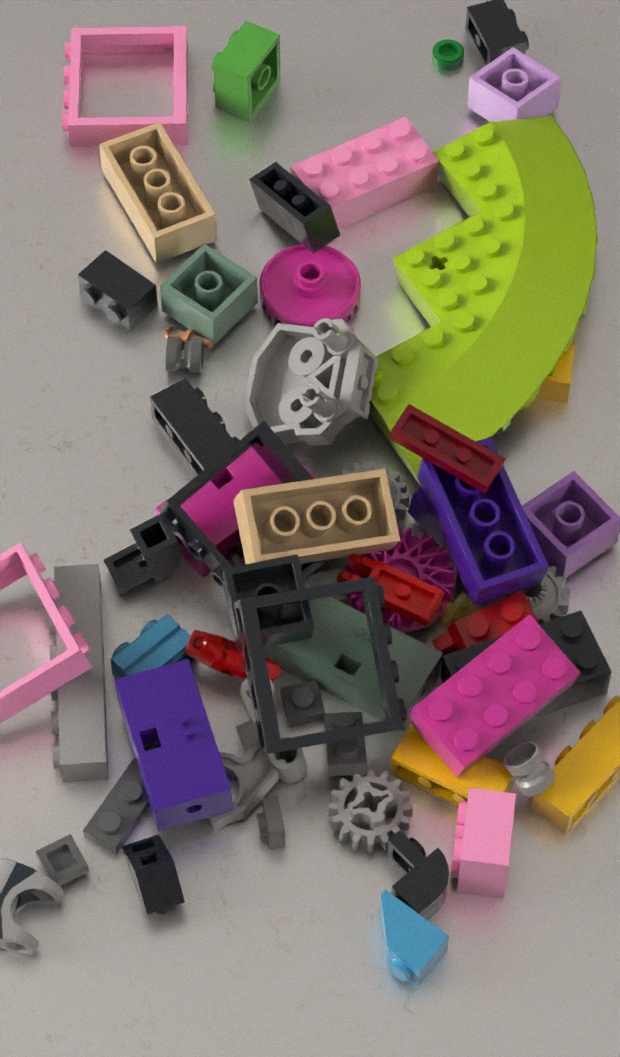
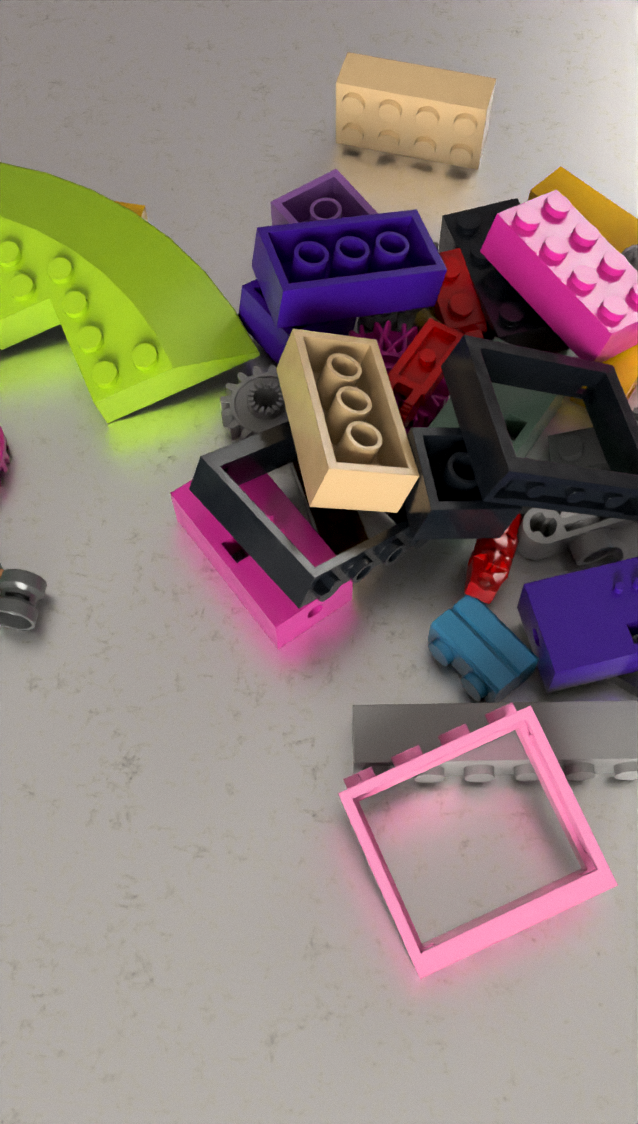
camera: 85 degrees left, 5 degrees up
black brick [103,513,183,594] -> none
black brick [150,378,240,476] -> none
light grey brick [243,318,378,446] -> none
dark red plate [389,404,506,494] -> none

